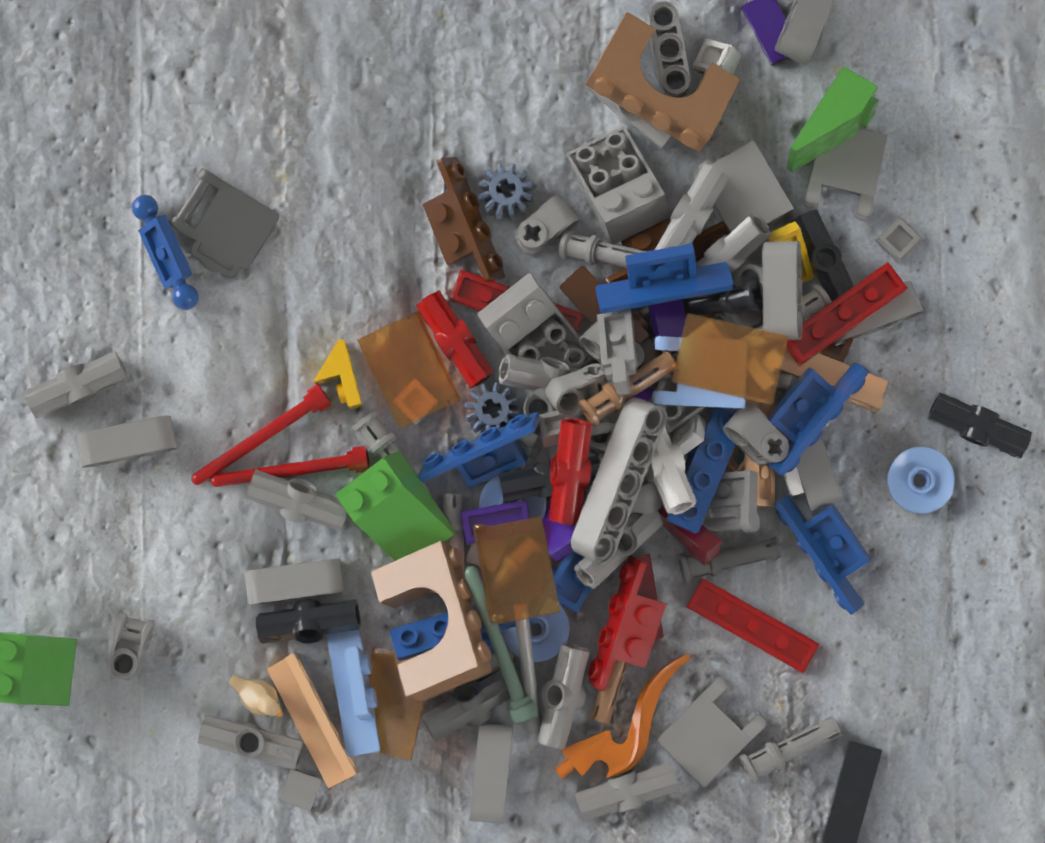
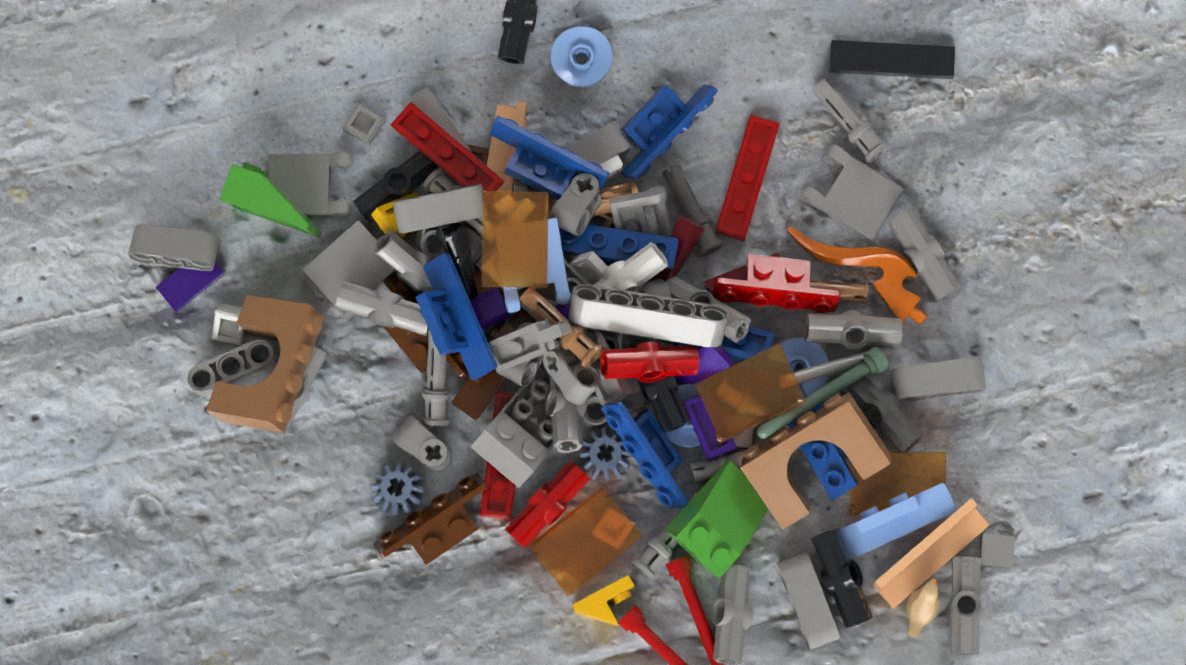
camera: 100 degrees left, 5 degrees down
light grey slope [565,125,671,244] -> none

